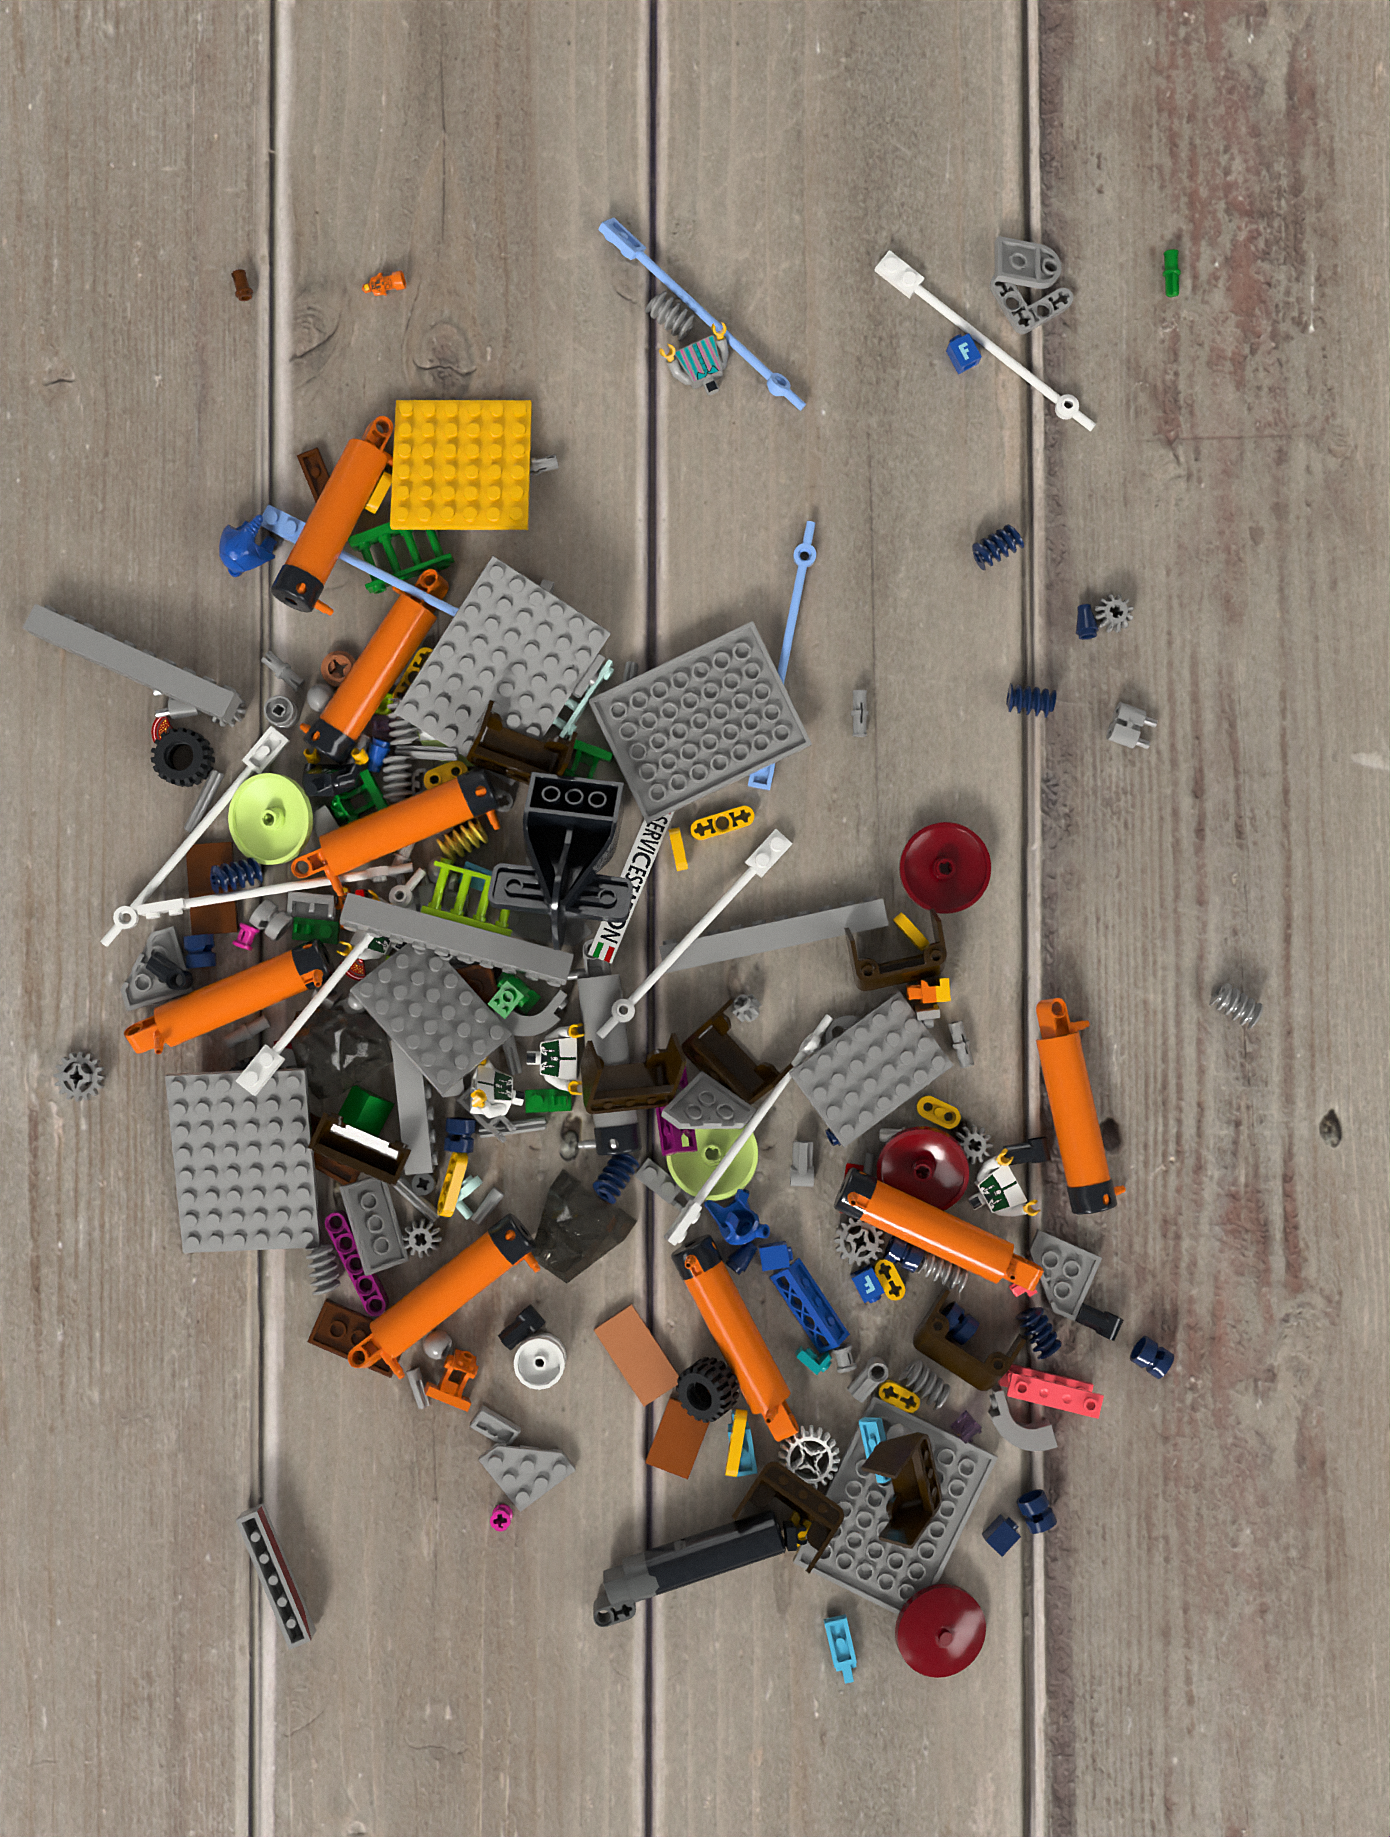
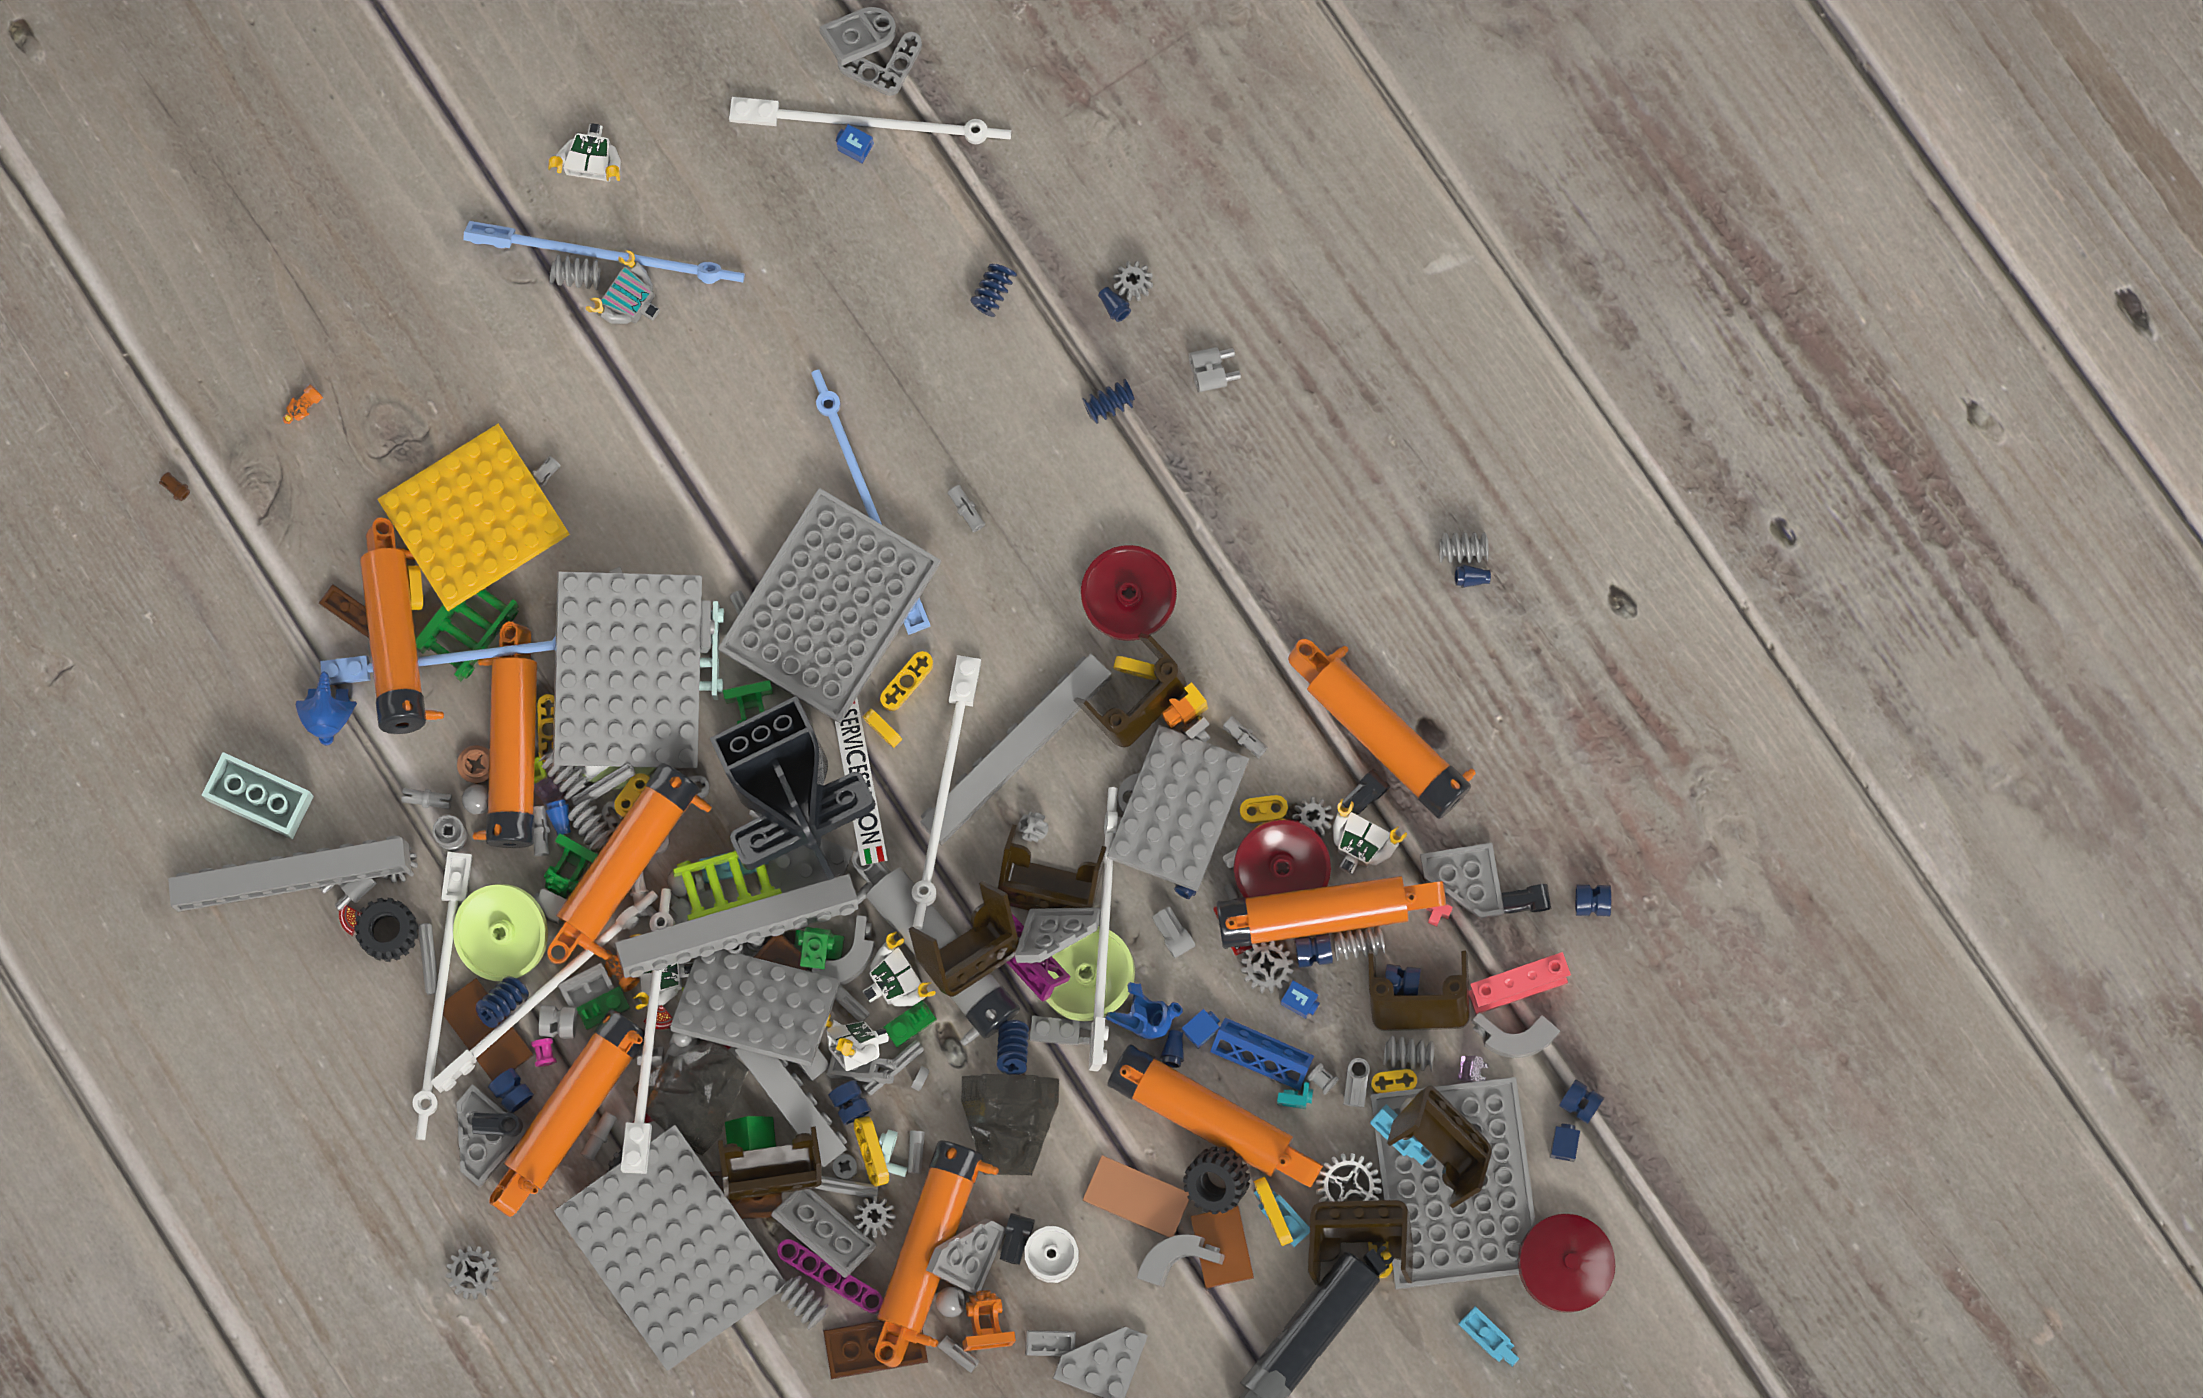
camera: 25 degrees left, 10 degrees down
black torso [302,748,369,796] -> none
light yellow piece [436,817,488,862] -> none
dark brown windscreen [466,700,578,785] -> none
yellow beam [873,1258,906,1301] -> none
dark blue piece [1015,1307,1062,1359] -> none
none -> light aqua brick [202,752,314,839]
none -> torso [548,123,621,182]
none -> light grey tile [911,1066,930,1091]
none -> light grey plate [926,1218,1006,1295]
none -> light grey arch [1137,1235,1225,1287]
none -> dark blue cone [1454,564,1491,588]

